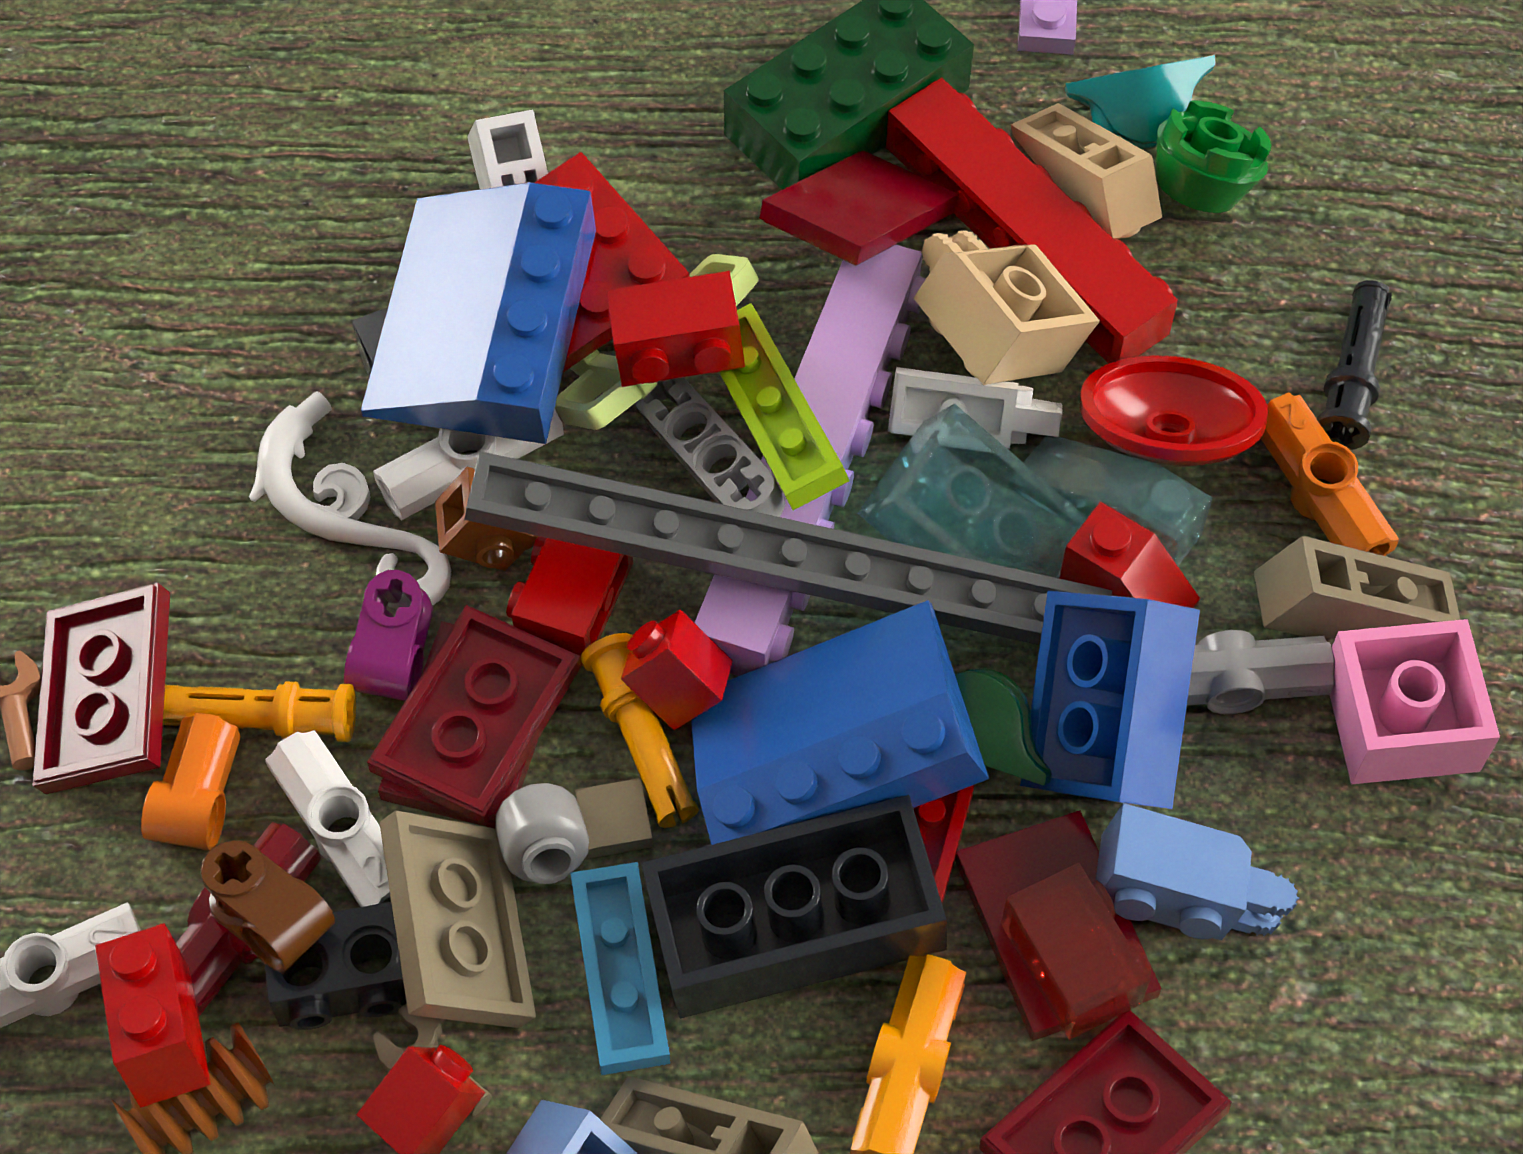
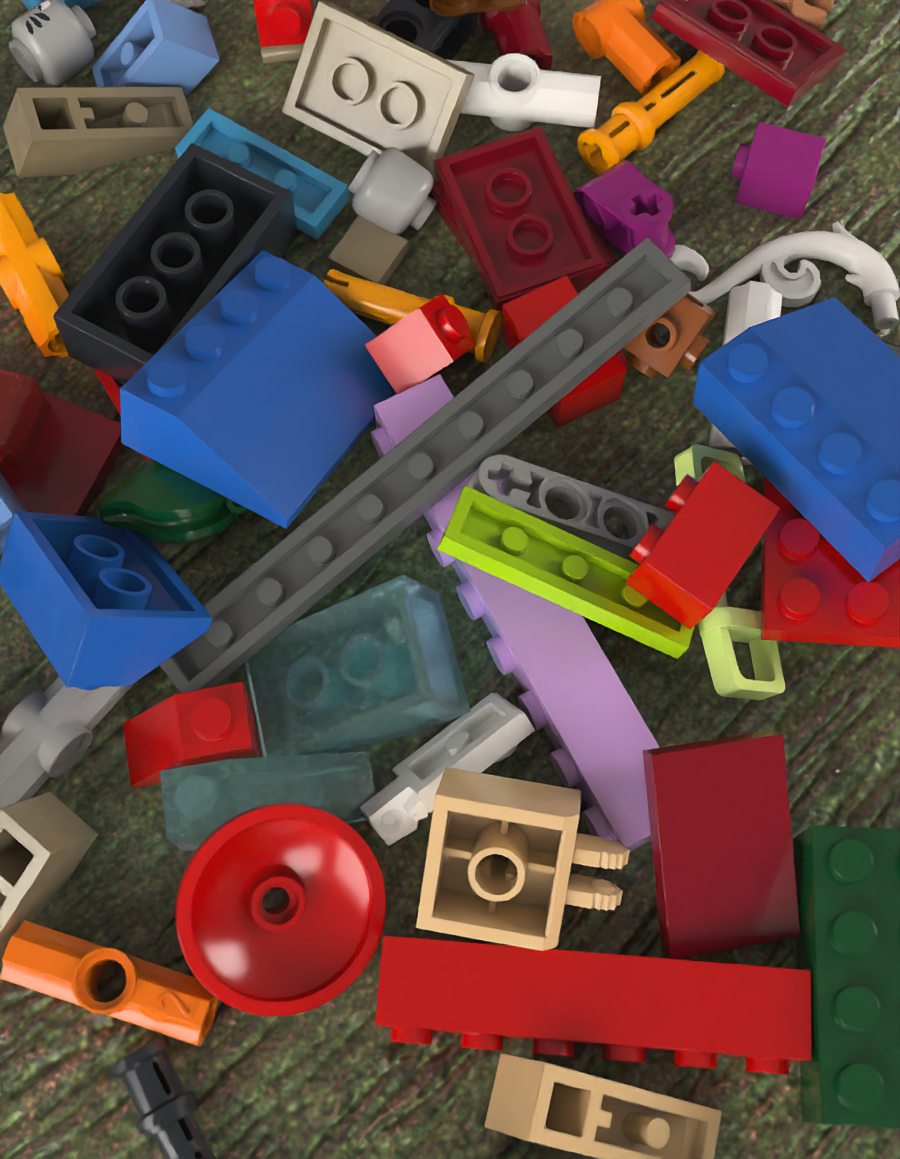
camera: 135 degrees right, 10 degrees up
none -> magenta brick [730,122,827,220]

